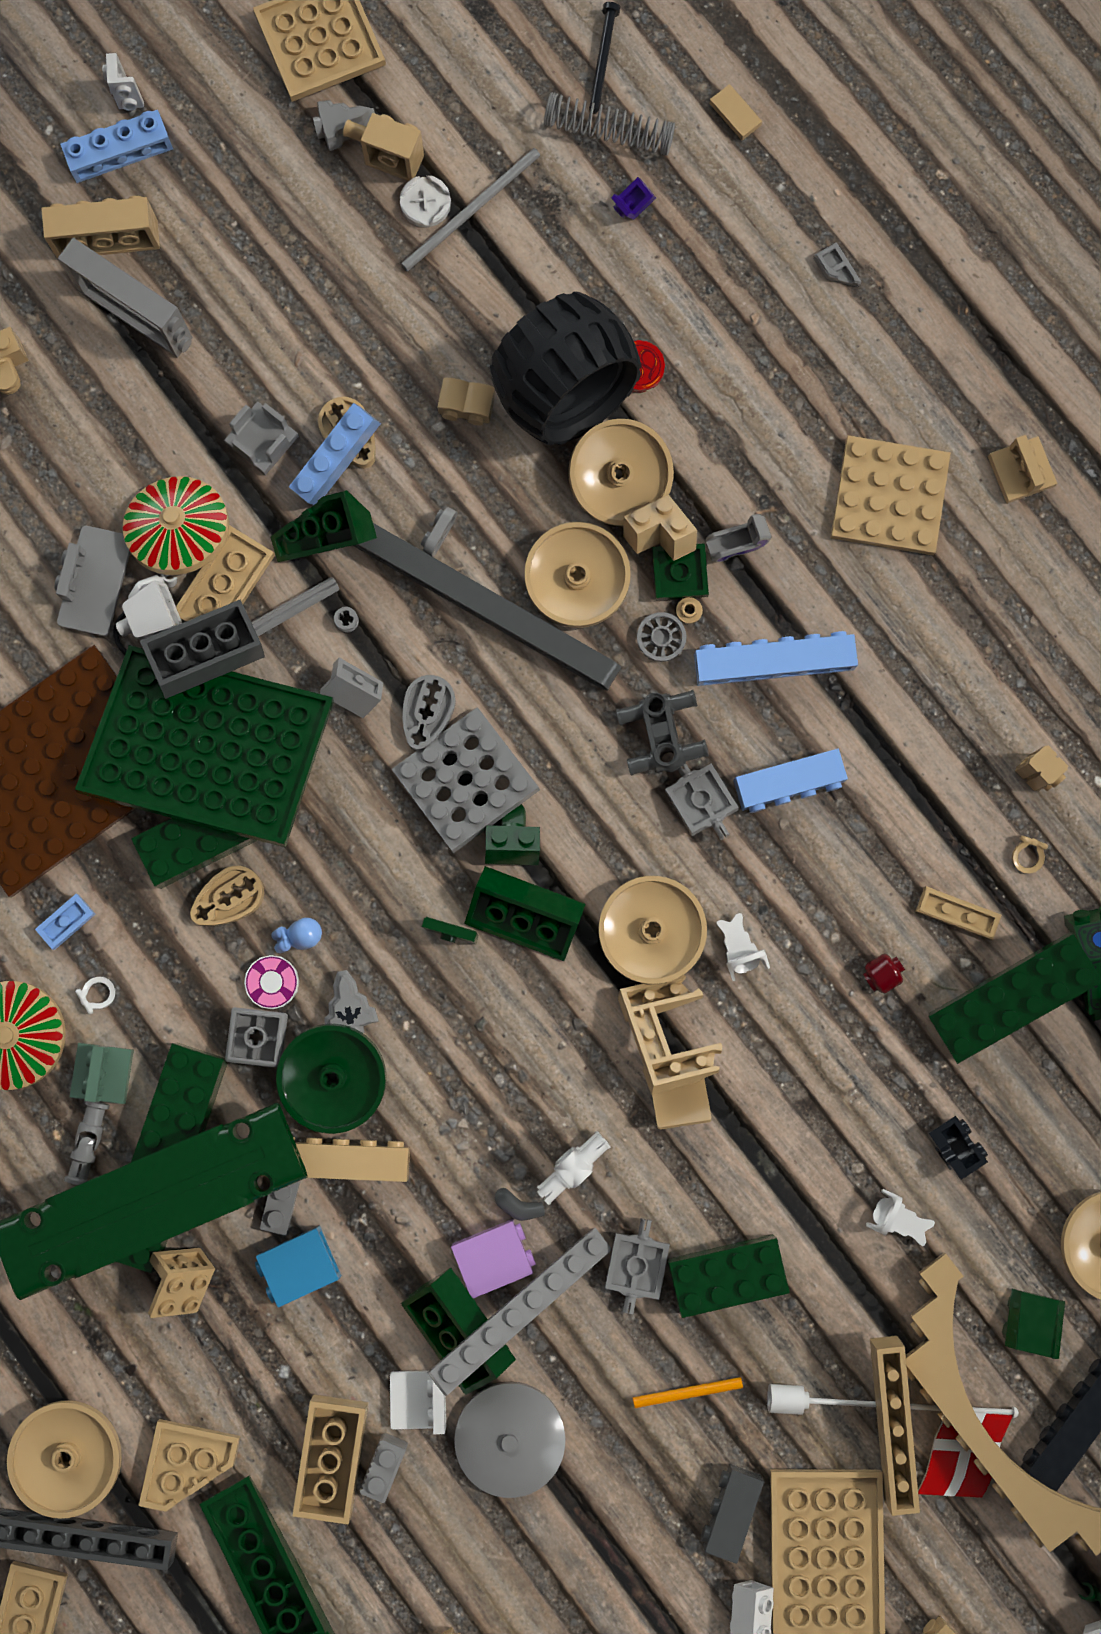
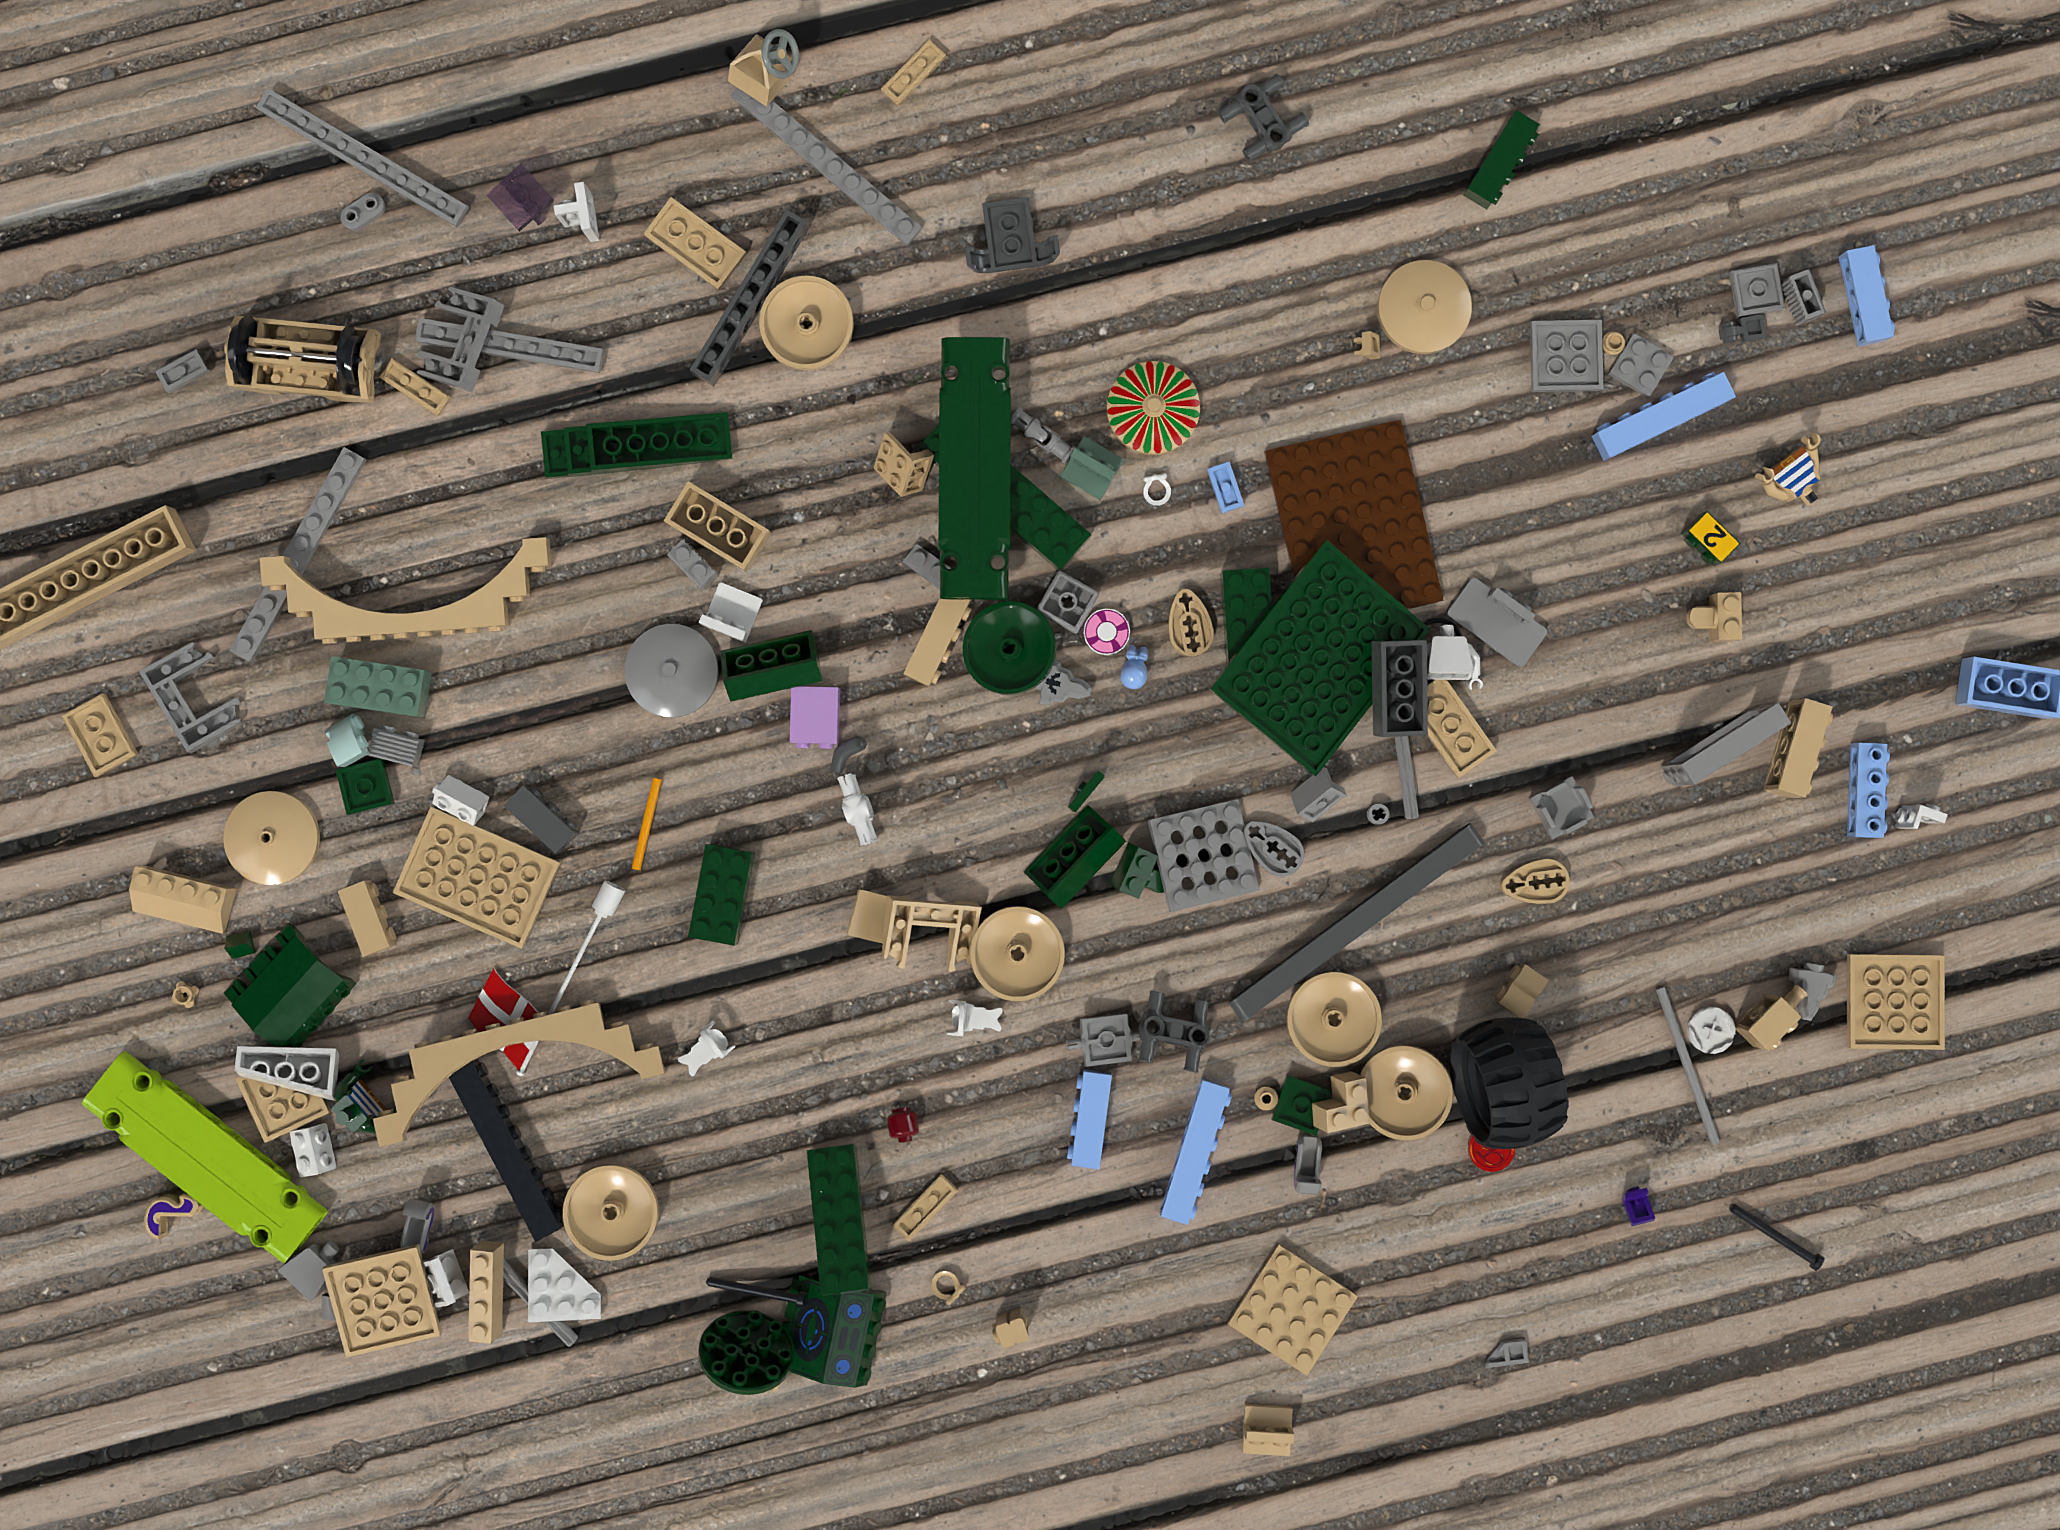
camera: 115 degrees right, 5 degrees up
dish [123,476,229,575] -> none
tan plate [139,1419,240,1512] -> none
dark azure brick [255,1225,342,1308] -> none
dark green wedge [270,490,377,562] -> none
light blue brick [289,403,381,505] -> none
light grey plate [421,507,458,557] -> none
light grey plate [427,1228,612,1396] -> none
light grey piece [544,92,675,156] -> none
light grey plate [605,1218,670,1314] -> none
light grey wheel [637,612,686,662] -> none
tan tile [709,84,762,140] -> none
tan brick [870,1336,920,1516] -> none
black cylinder [929,1116,988,1180] -> none
dark green slope [1002,1288,1065,1359] -> none

